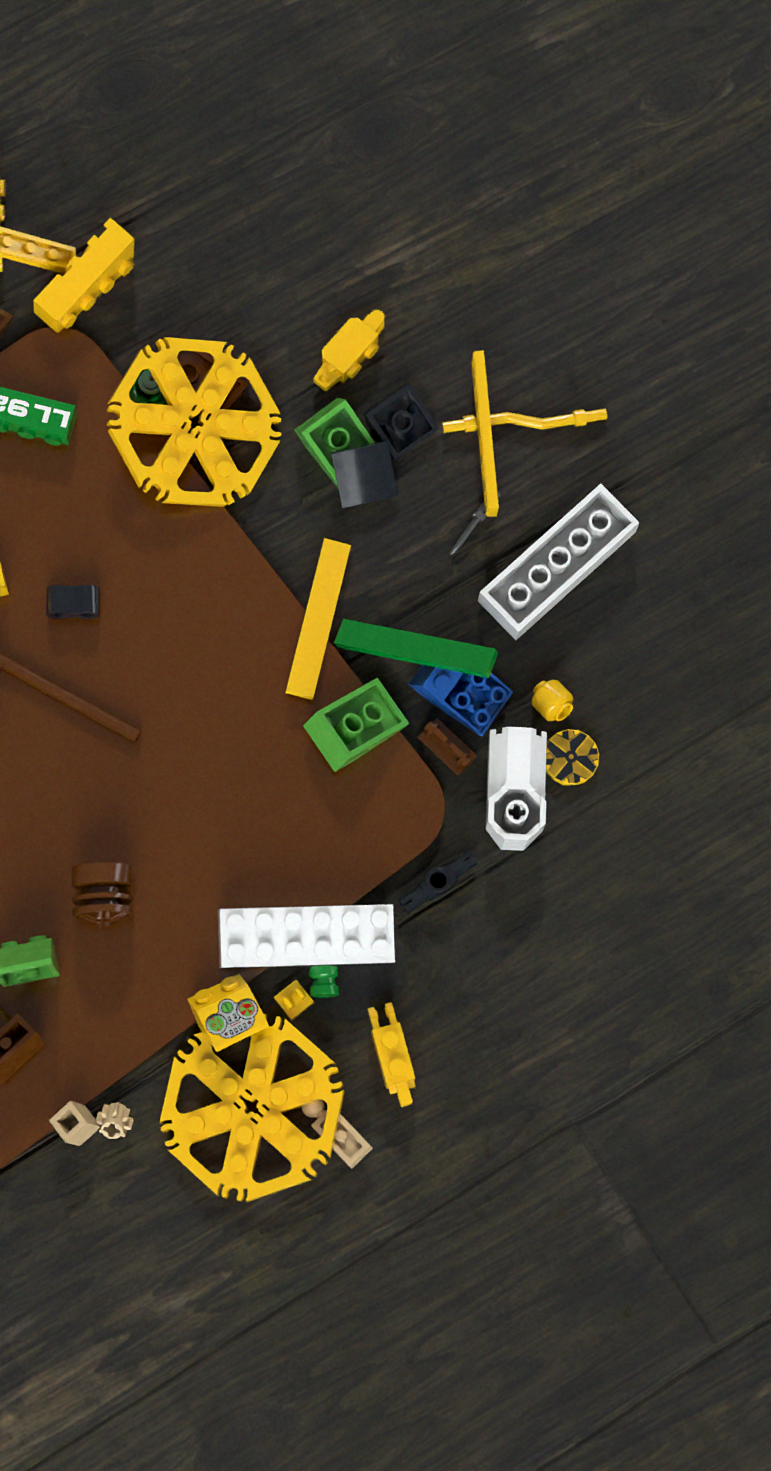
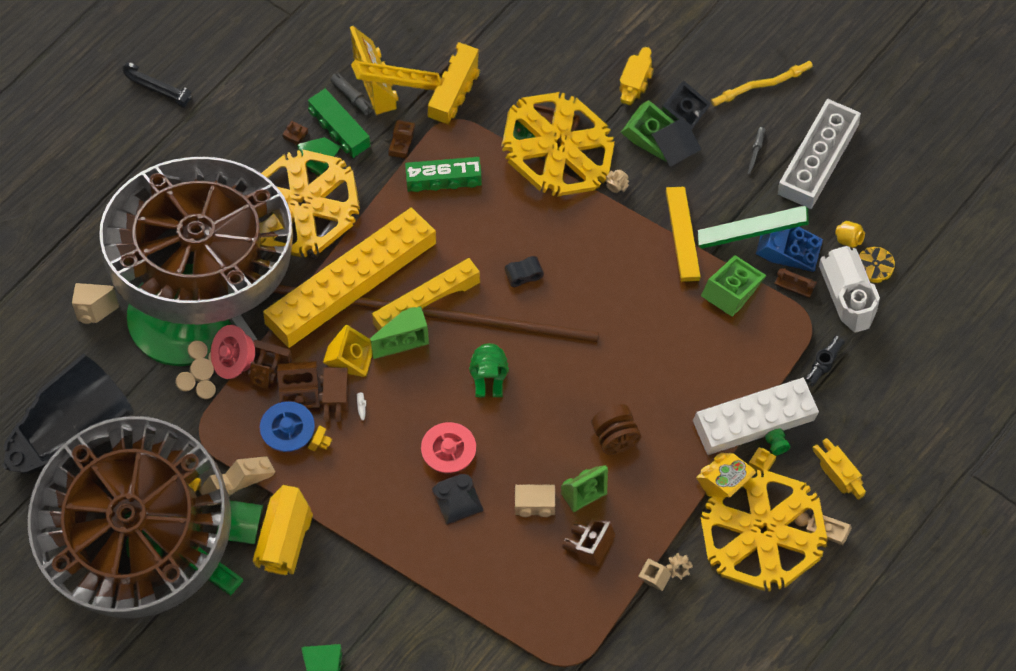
camera: 10 degrees left, 15 degrees down
yellow tile [471,351,499,517] -> none
none -> tan gear [606,170,629,193]

